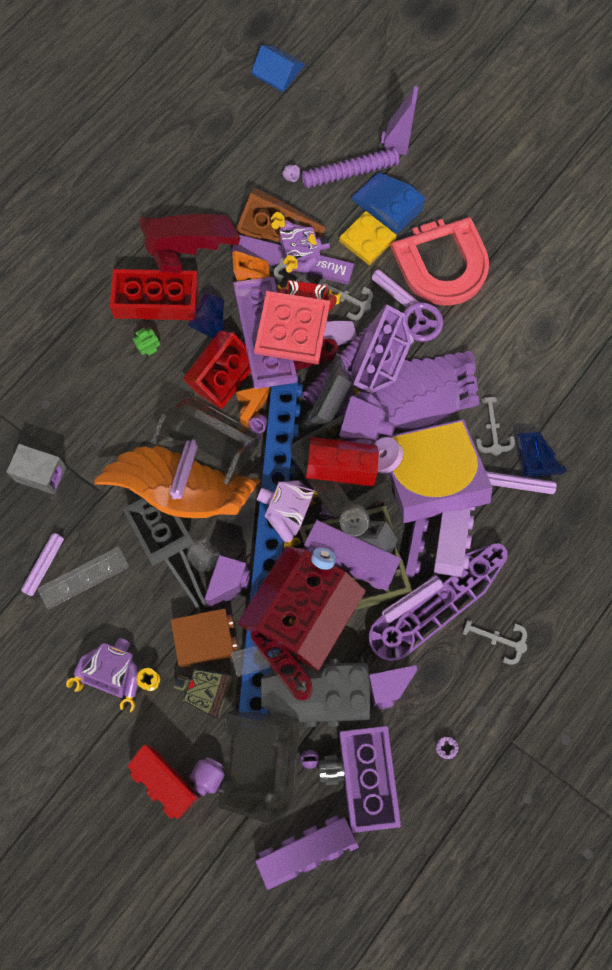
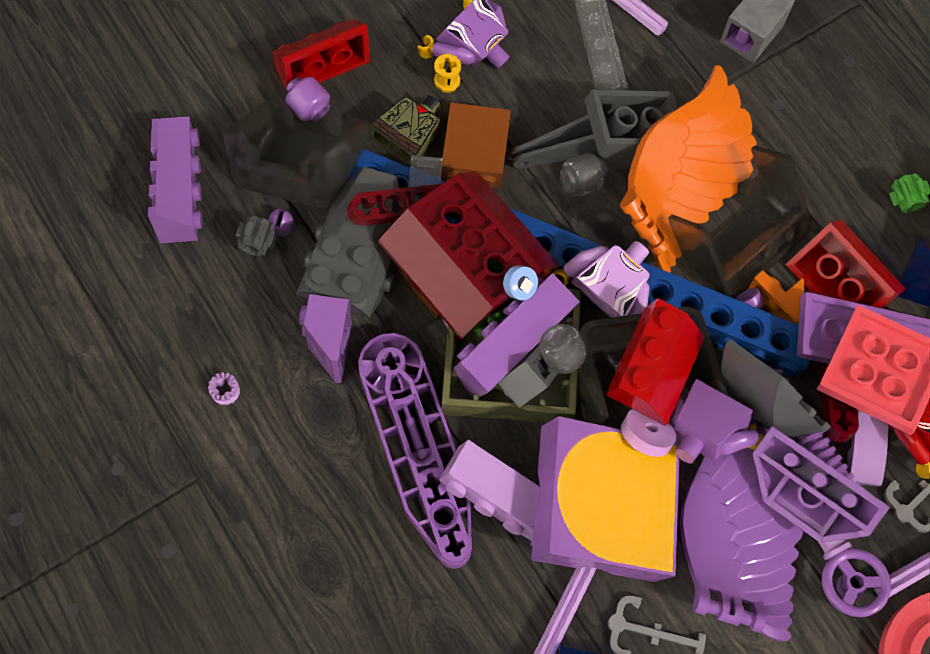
camera: 105 degrees right, 5 degrees down
lavender axle [169,439,198,500] -> none
medium lavender slope [205,555,251,608] -> none
medium lavender brick [339,726,401,833] -> none
lavender axle [382,576,443,623] -> none
medium lavender plate [404,518,429,580] -> none
light grey piece [463,619,527,665] -> none

